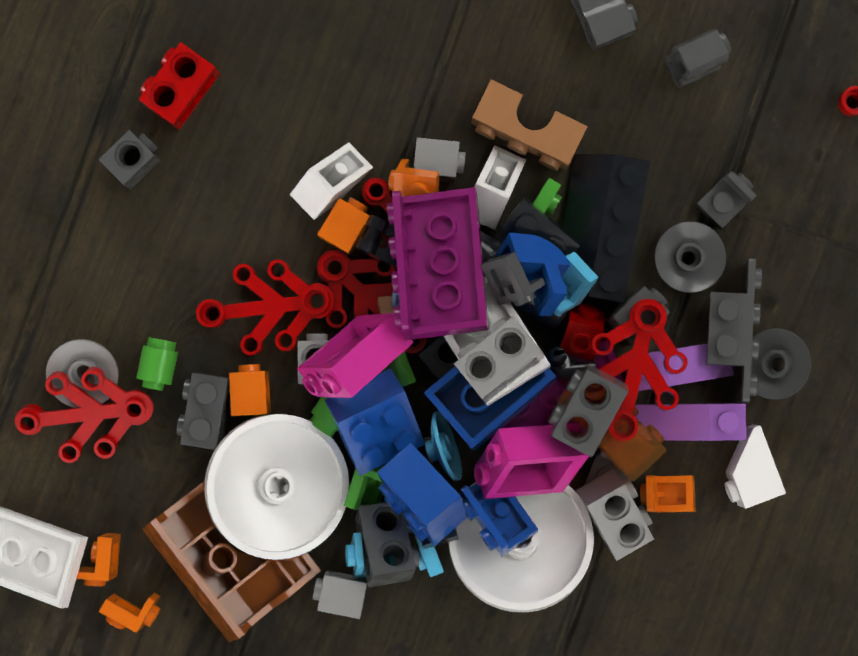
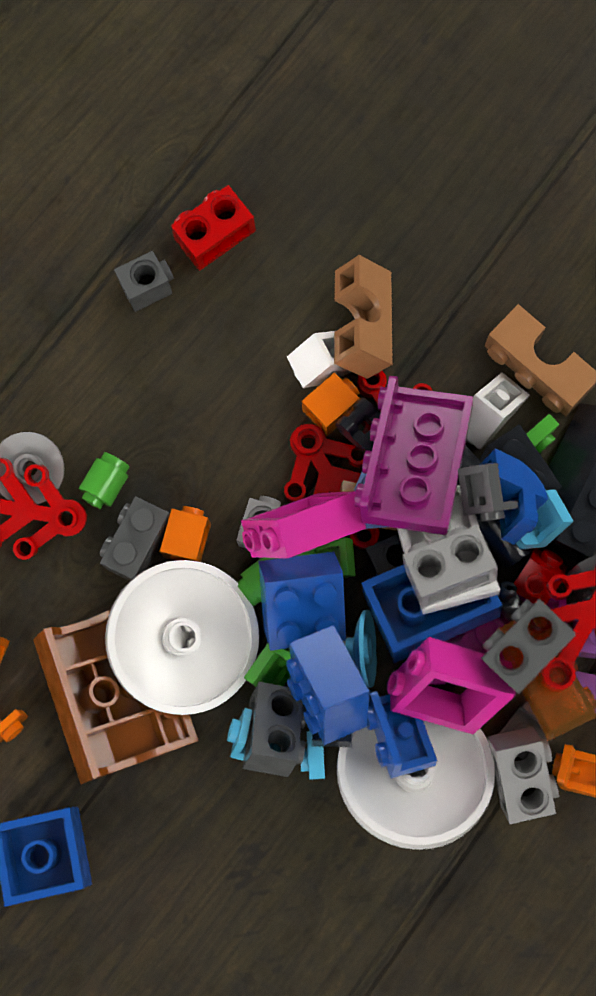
camera: 20 degrees right, 10 degrees down
red plant [196,259,335,356] -> none
light grey brick [313,570,368,619] -> none
orange bracket [388,159,439,197] -> none
light grey brick [414,138,466,182] -> none
none -> medium nougat arch [334,255,393,379]

